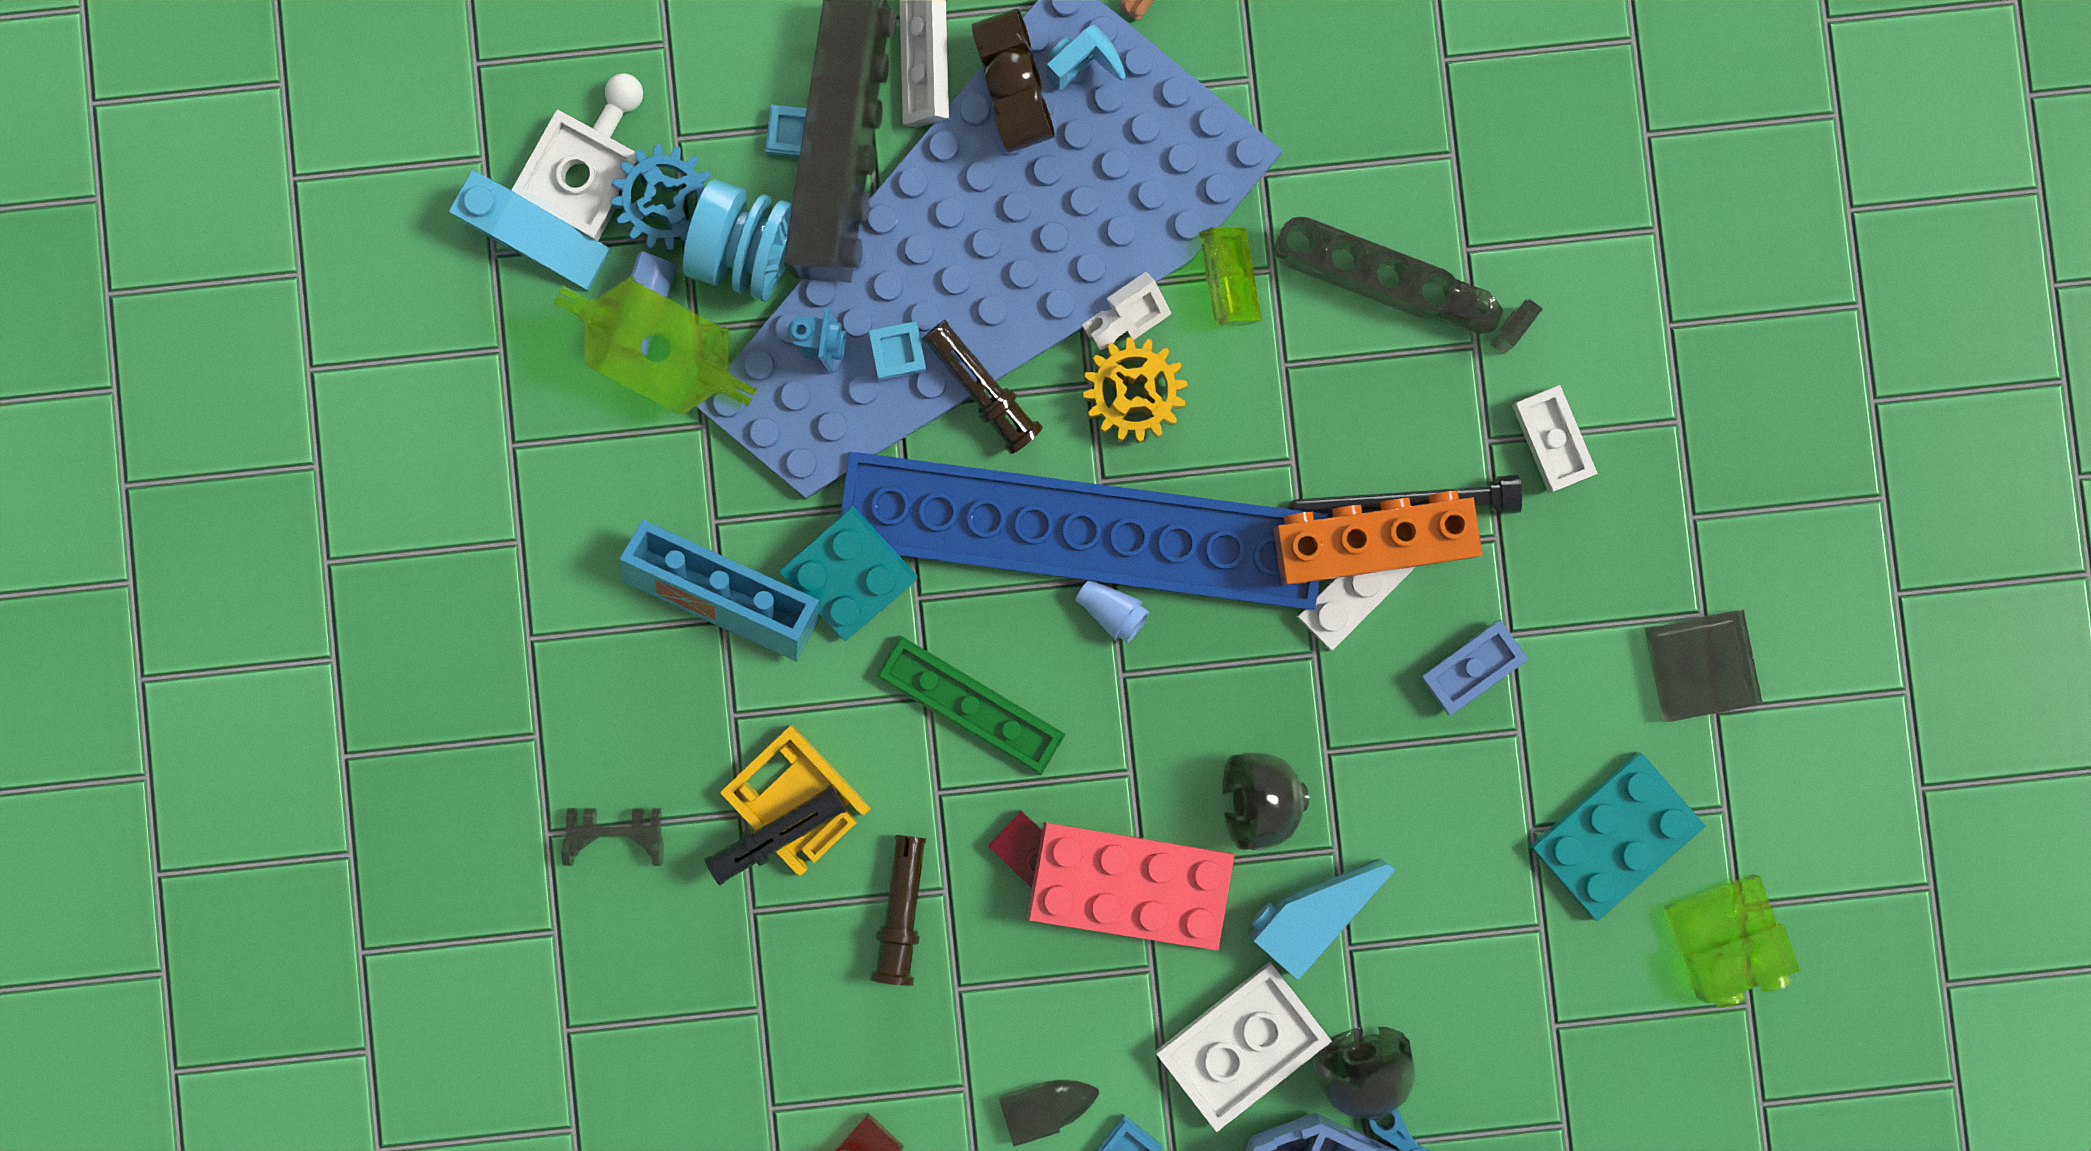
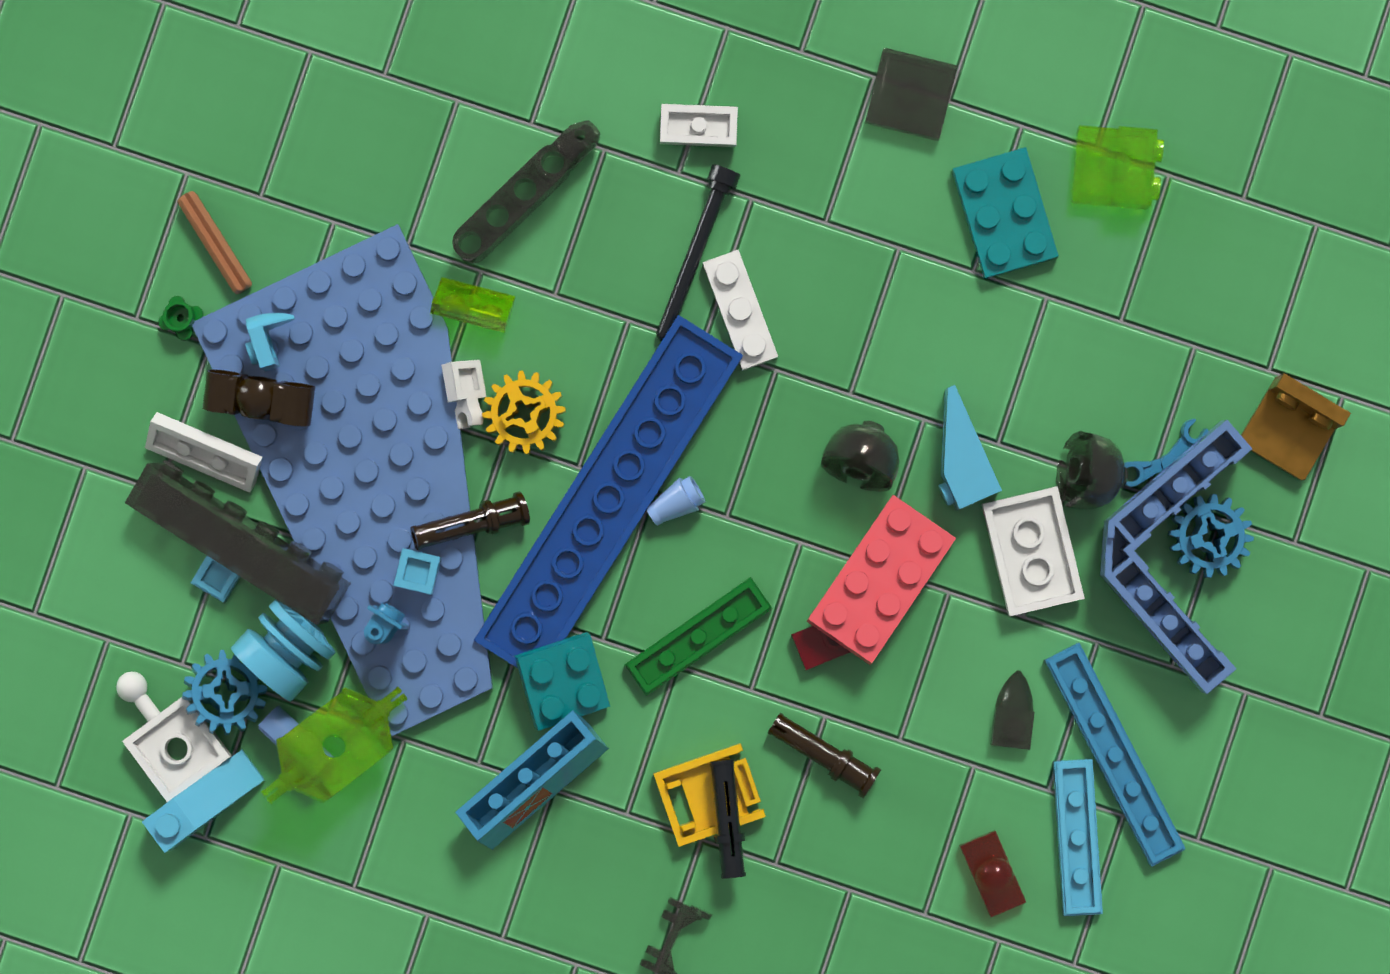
camera: 65 degrees left, 0 degrees up
orange brick [1273,491,1483,586] -> none
medium blue plate [1419,620,1529,716] -> none
clear smoke tile [1490,298,1543,354] -> none

